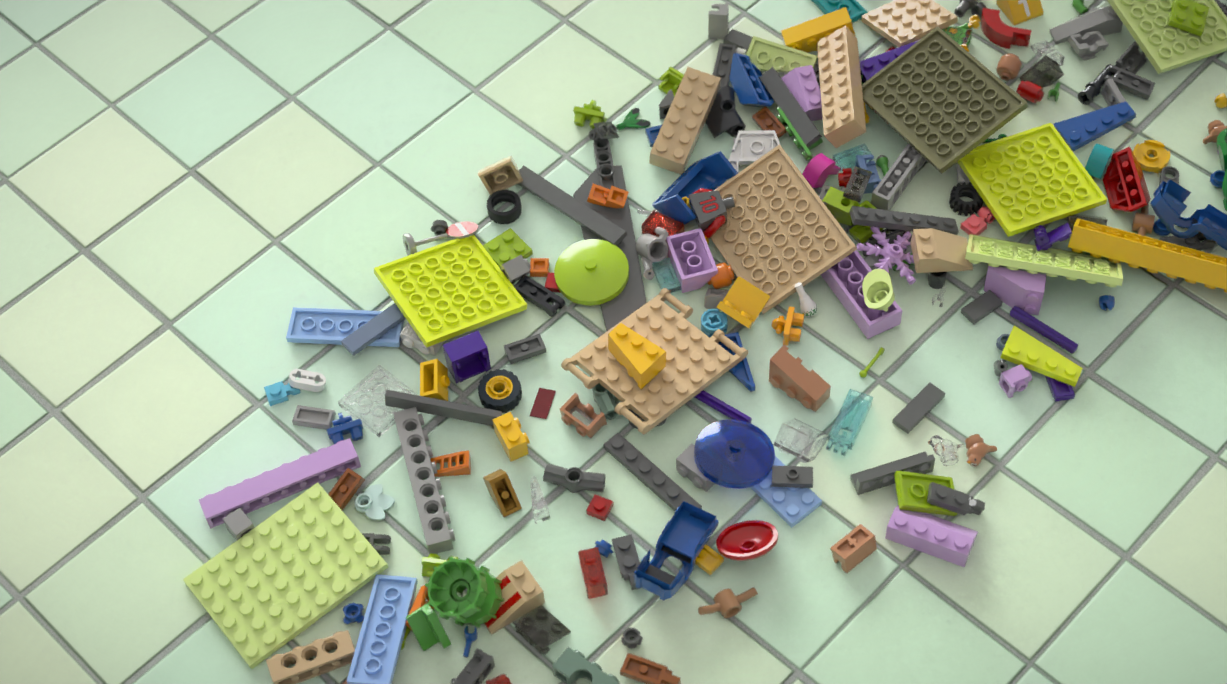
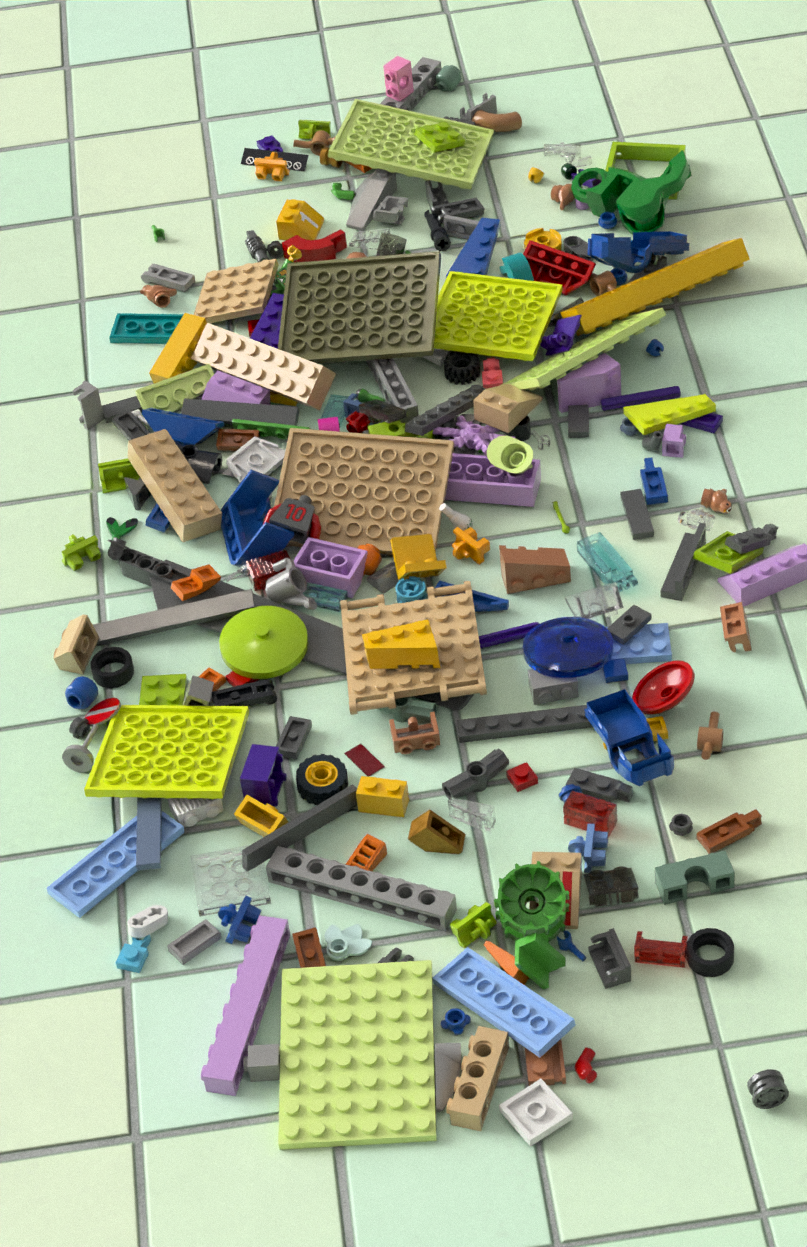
camera: 50 degrees left, 10 degrees down
none -> blue head [65,676,98,710]
none -> light grey piece [435,1043,461,1113]
none -> medium blue hips [568,824,608,873]
none -> blue tile [602,659,628,683]
none -> blue hinge [640,457,668,505]

